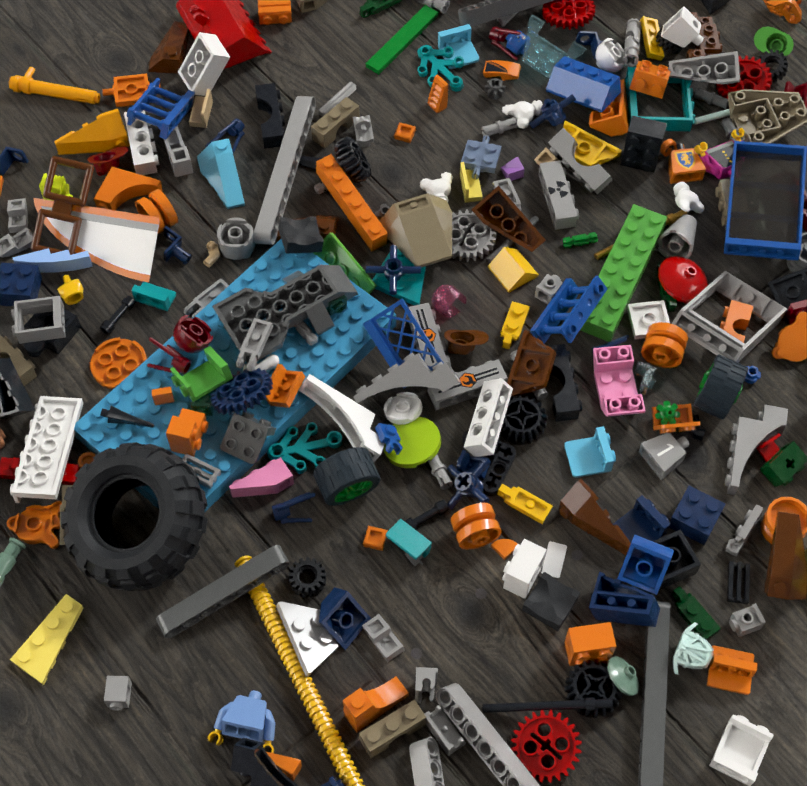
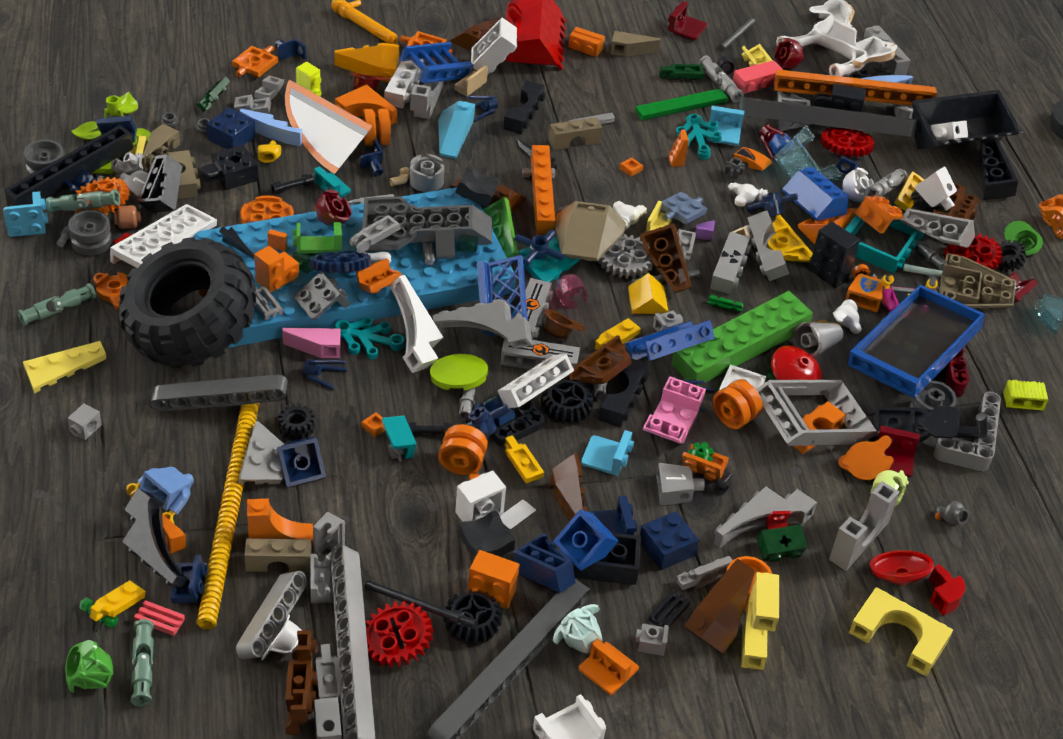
camera: 25 degrees right, 15 degrees down
light grey window [11,296,66,344] -> none
reddish brown bar [31,156,94,255] -> none
dark red plant [147,337,192,374] -> none
light grey beam [253,96,316,245] -> none
black wheel [313,447,381,506] -> none
black gear [334,136,371,183] -> none
light grey hips [353,115,374,147] -> none
light grey slope [362,614,405,662] -> none
blue plate [375,423,402,455] -> none
white tile [384,392,423,425] -> none
light grey pin [481,117,517,137] -> none
sand green dish [607,656,639,696] -> none
clear light blue bracket [635,361,656,395] -> none
dark green hinge [671,586,721,640] -> none
black wheel [693,354,748,420] -> none
blue plate [744,366,761,383] -> none

